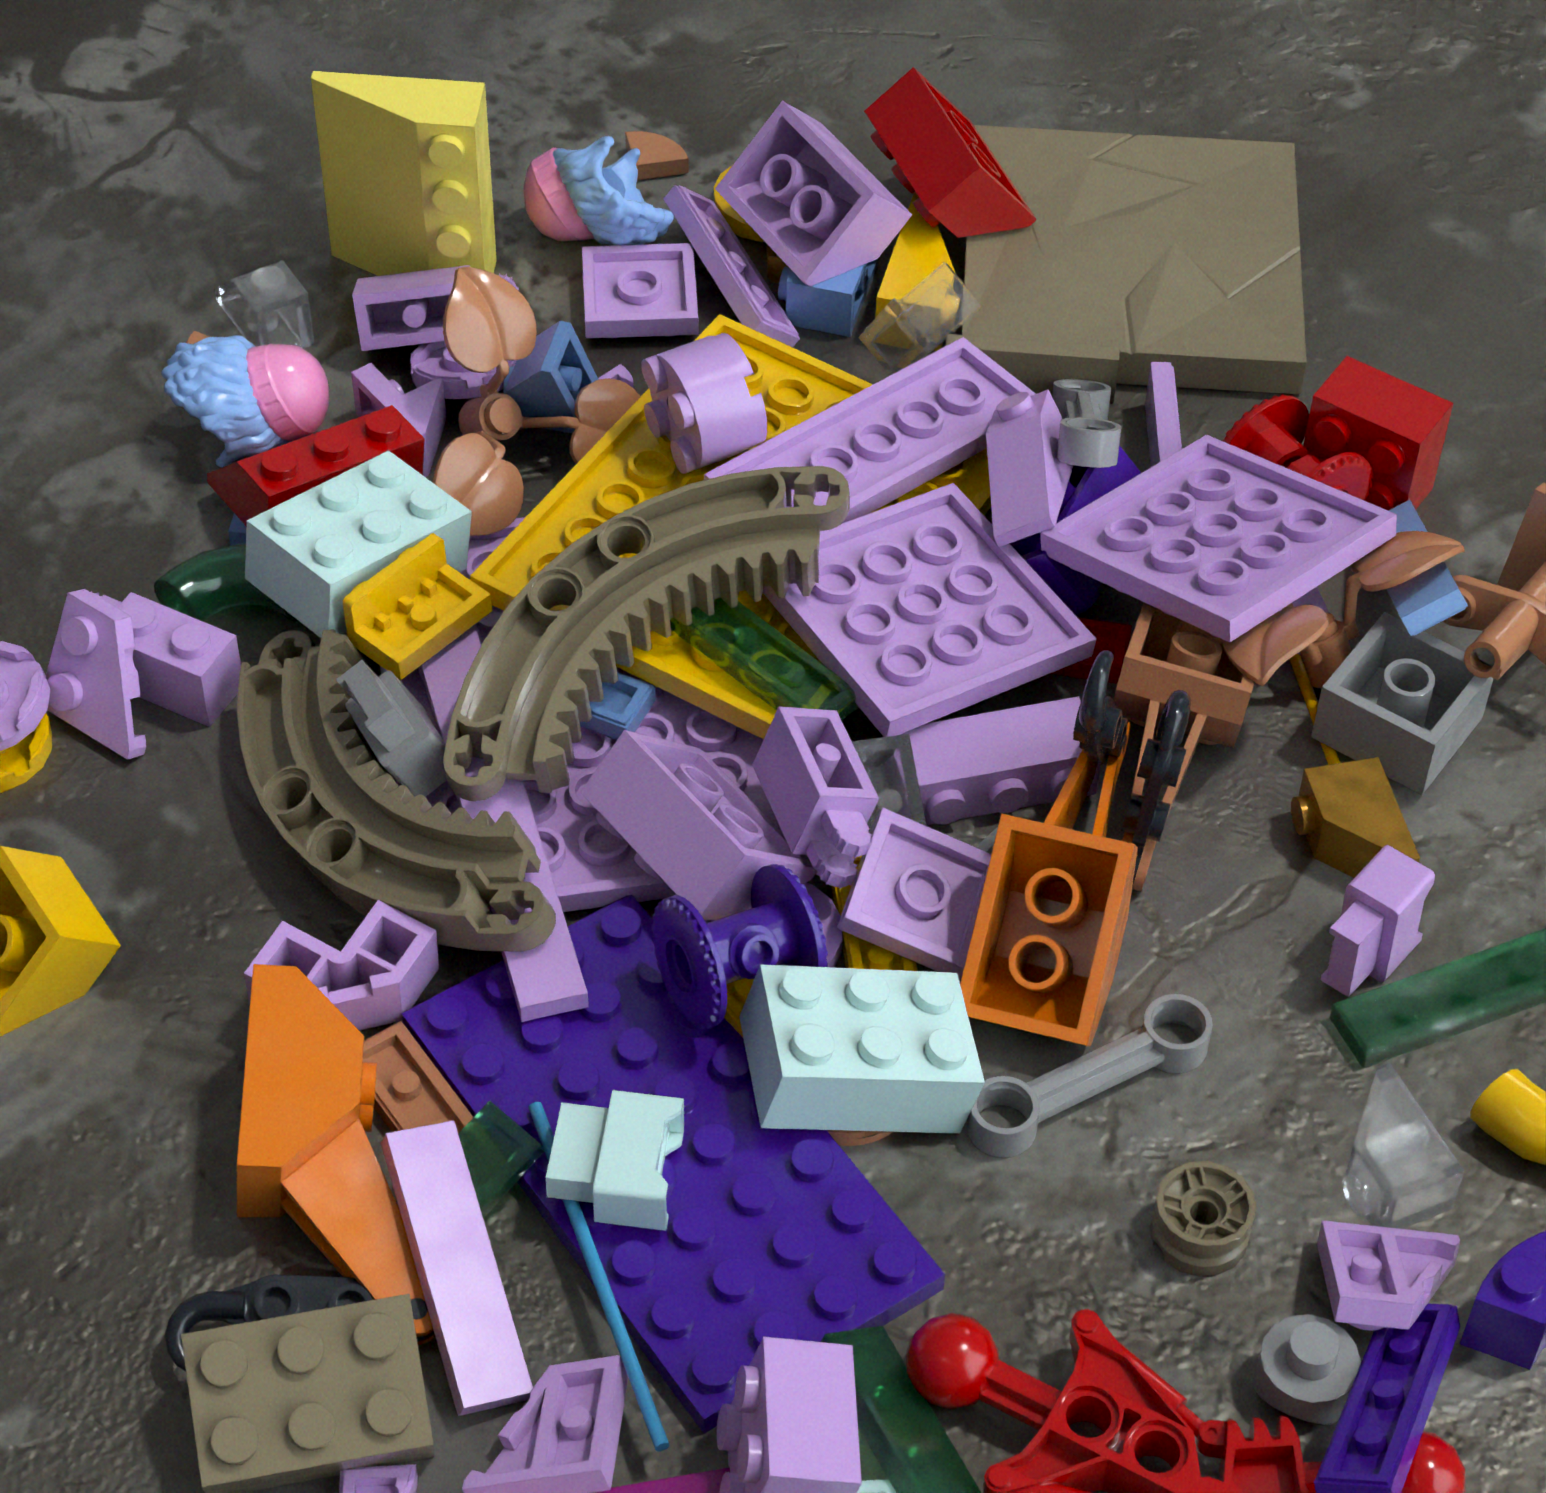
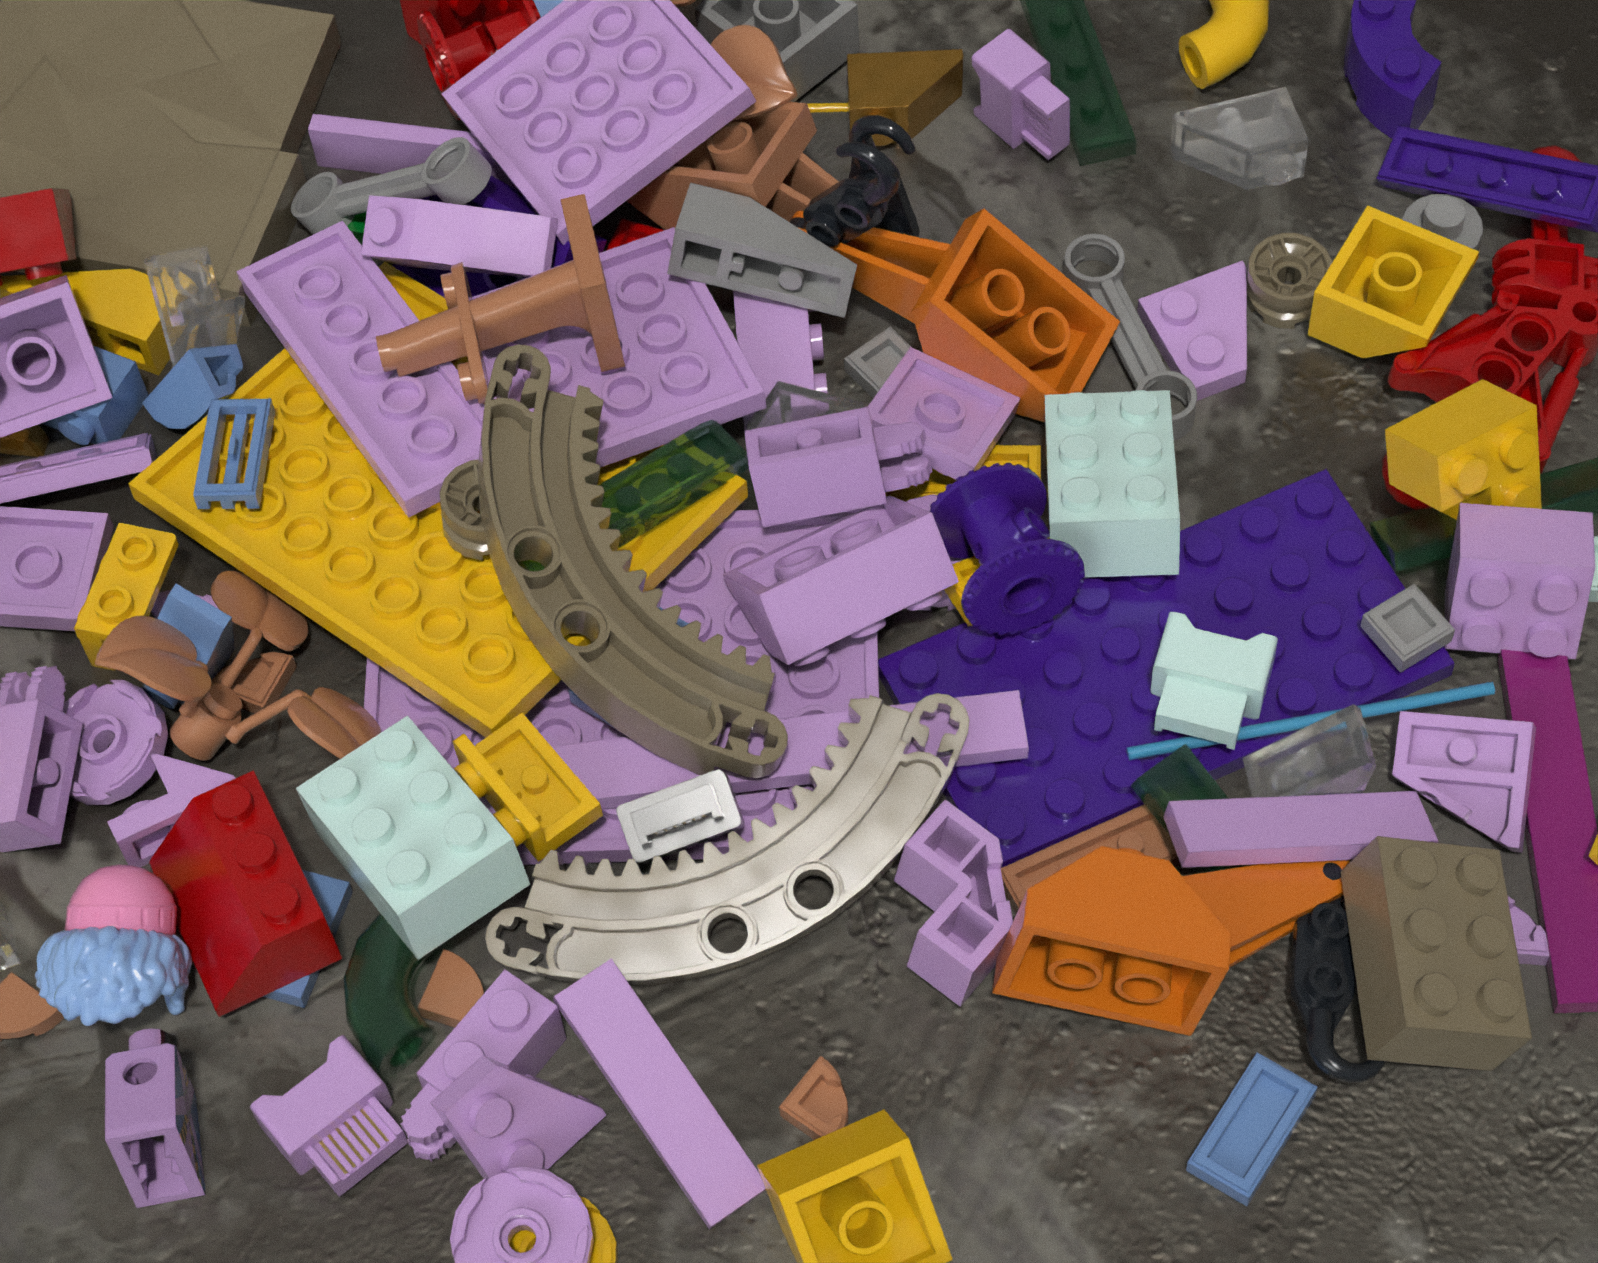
camera: 75 degrees left, 10 degrees up
lavender brick [641,333,767,474] -> none
lavender wing [1317,1220,1460,1331] -> none
none -> yellow bracket [74,522,179,671]
none -> lavender torso [105,1028,205,1208]
none -> medium blue brick [142,344,243,429]
none -> medium blue tile [193,398,275,509]
none -> nougat tile [211,652,297,713]
none -> lavender piece [250,1035,408,1197]
none -> nougat piece [376,194,625,404]
none -> nougat tile [418,949,484,1028]
none -> lavender tile [553,959,766,1230]
none -> light grey slope [667,183,857,318]
none -> nougat tile [779,1056,849,1140]
none -> lavender wing [1137,261,1247,401]
none -> medium blue tile [1186,1052,1318,1206]
none -> clear slope [1243,704,1376,798]
none -> yellow slope [1308,205,1479,358]
none -> light grey tile [1360,584,1455,673]
none -> yellow brick [1385,379,1542,520]

